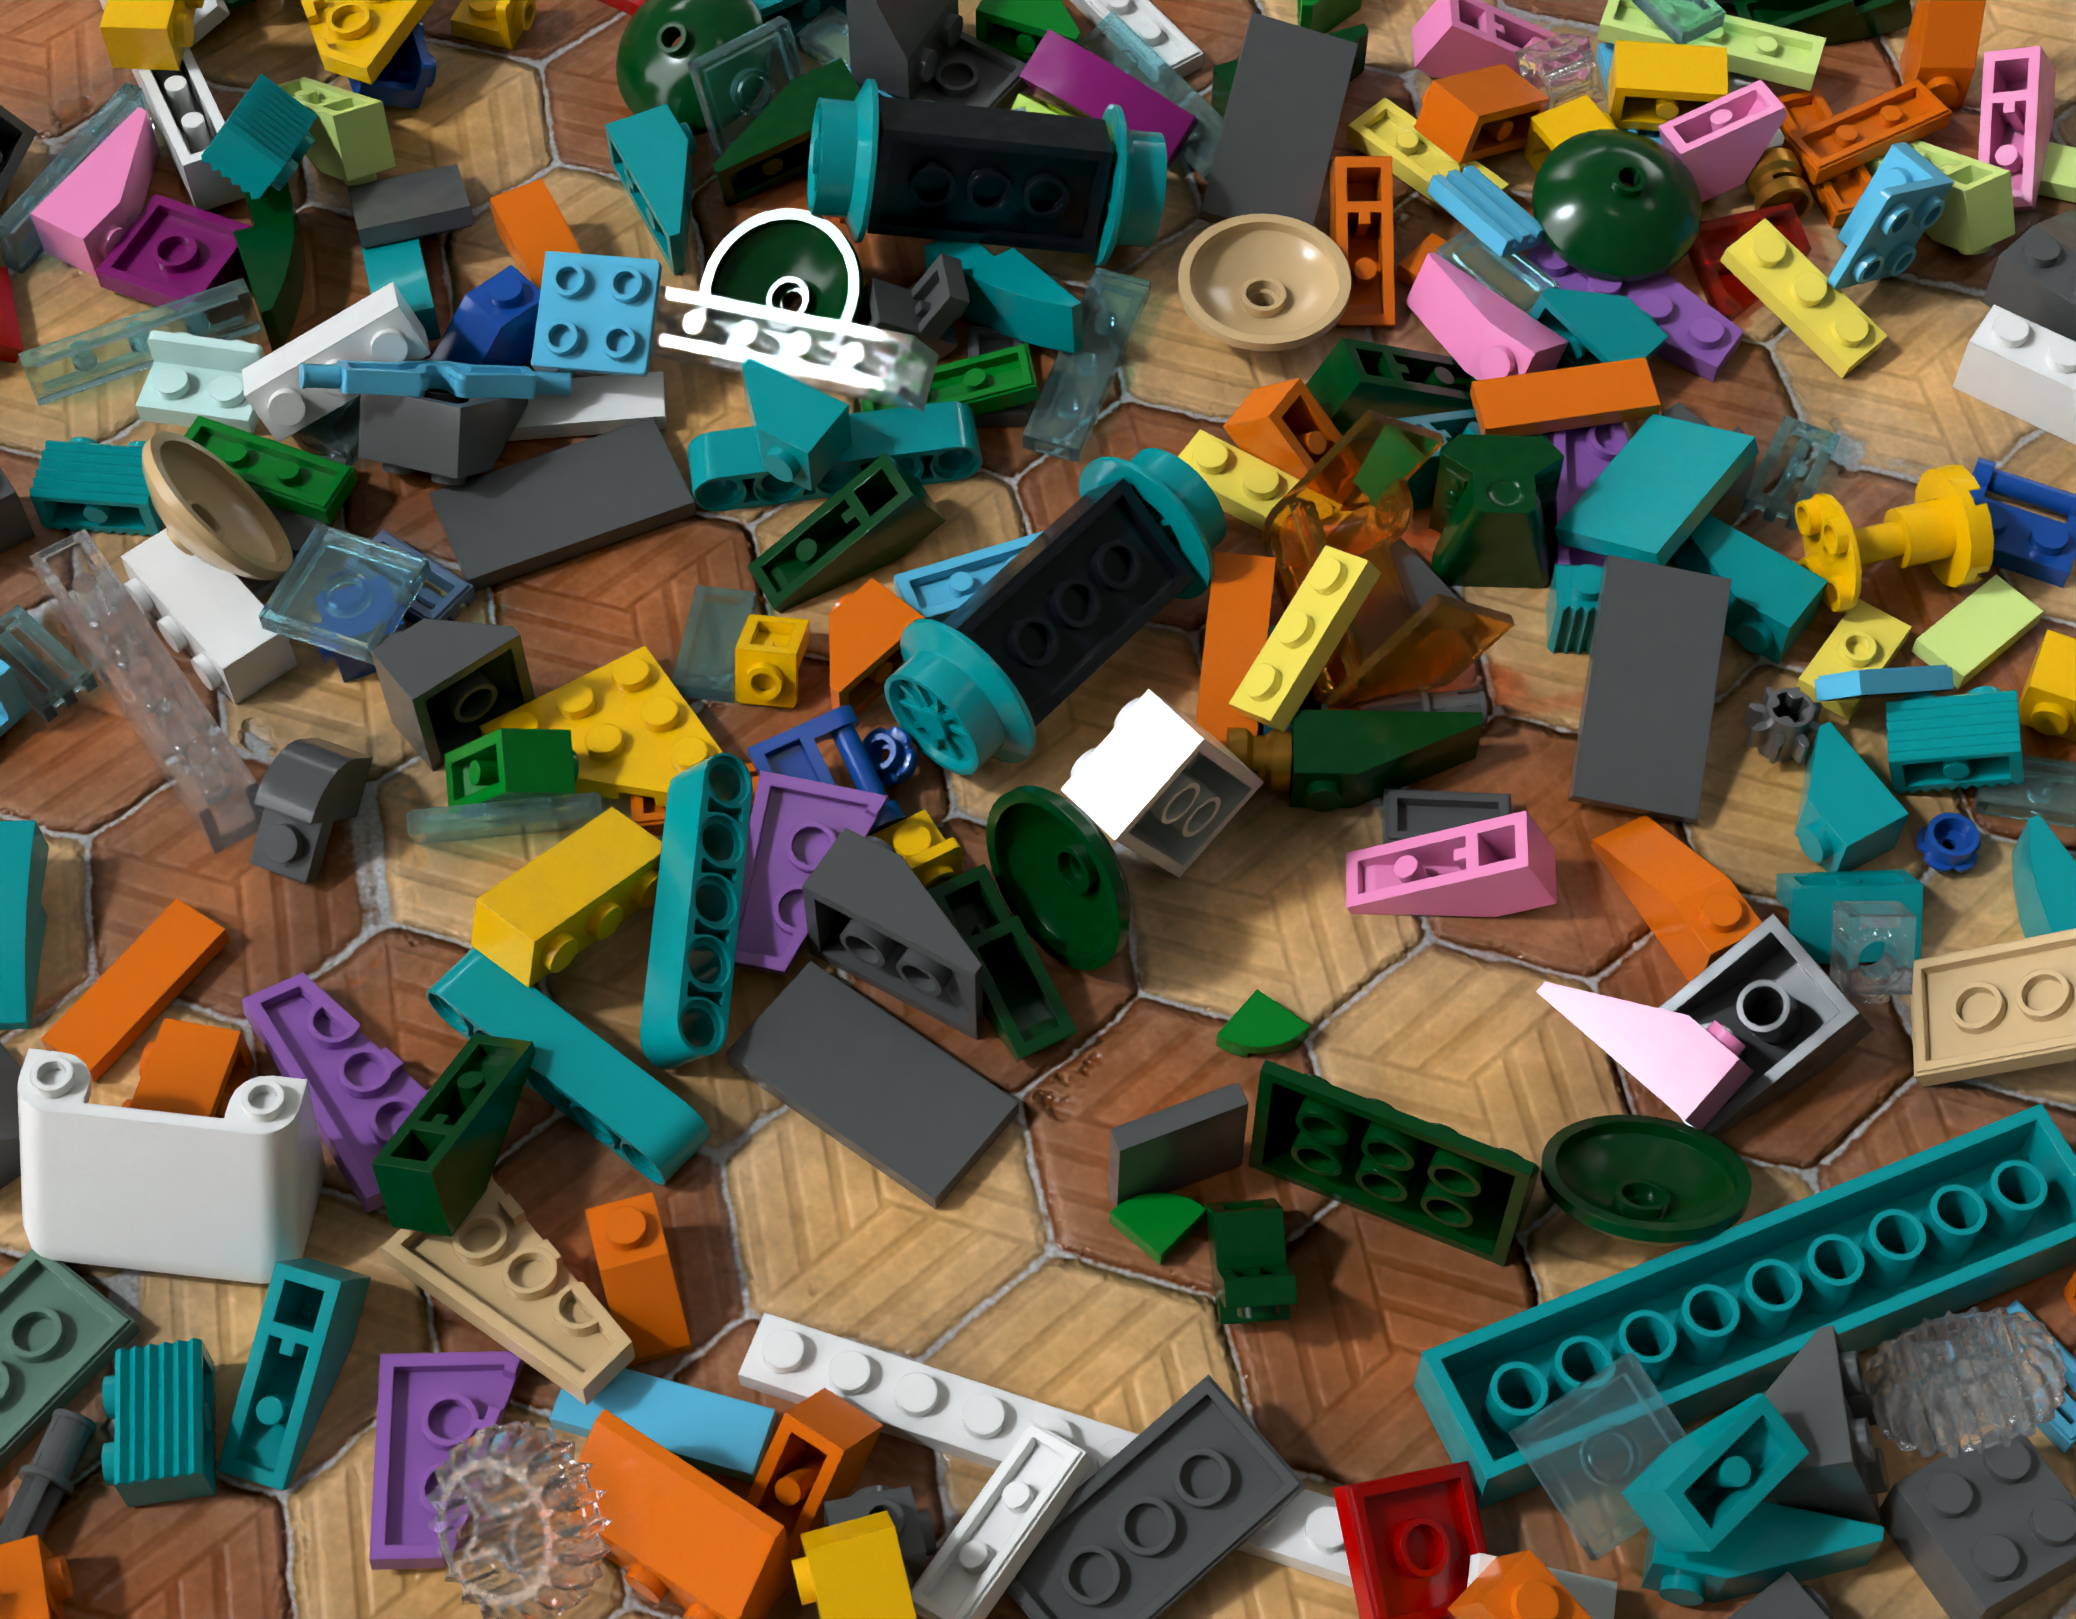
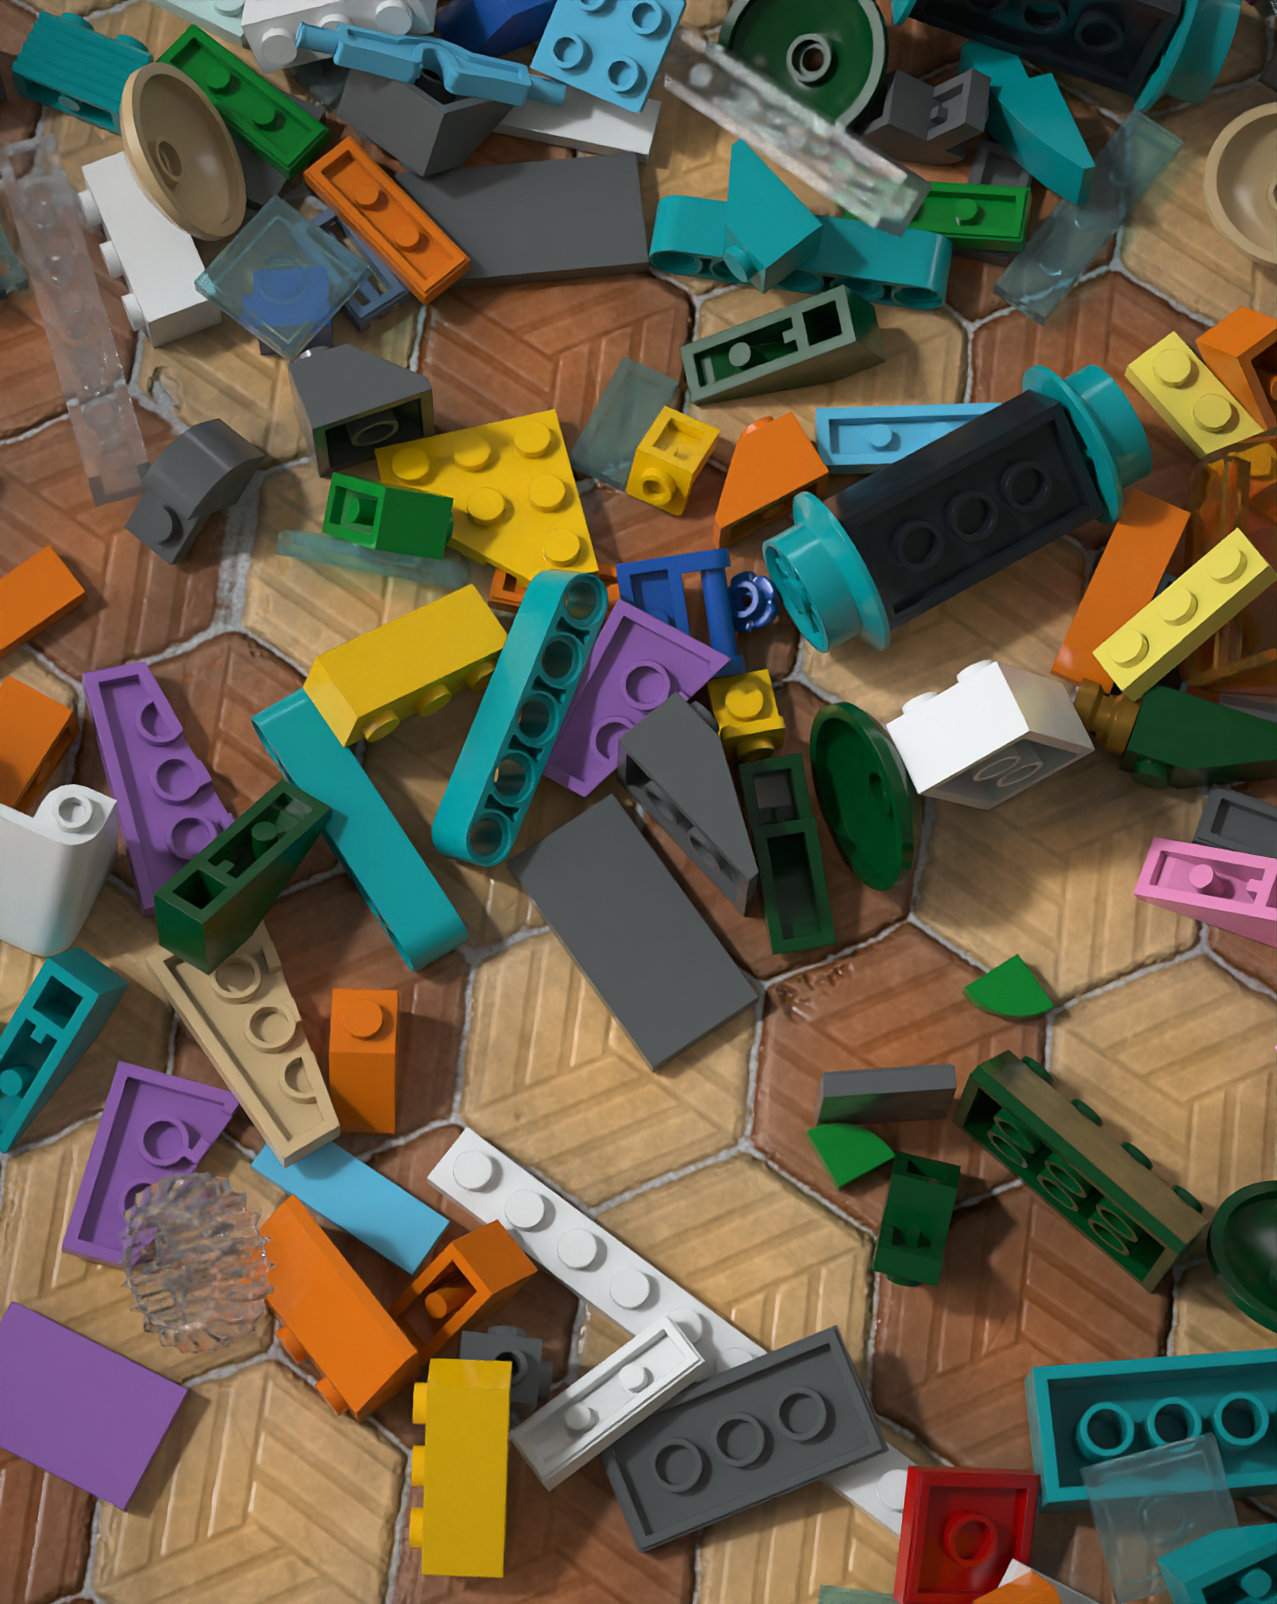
camera: 15 degrees right, 15 degrees up
none -> orange tile [303,136,471,306]

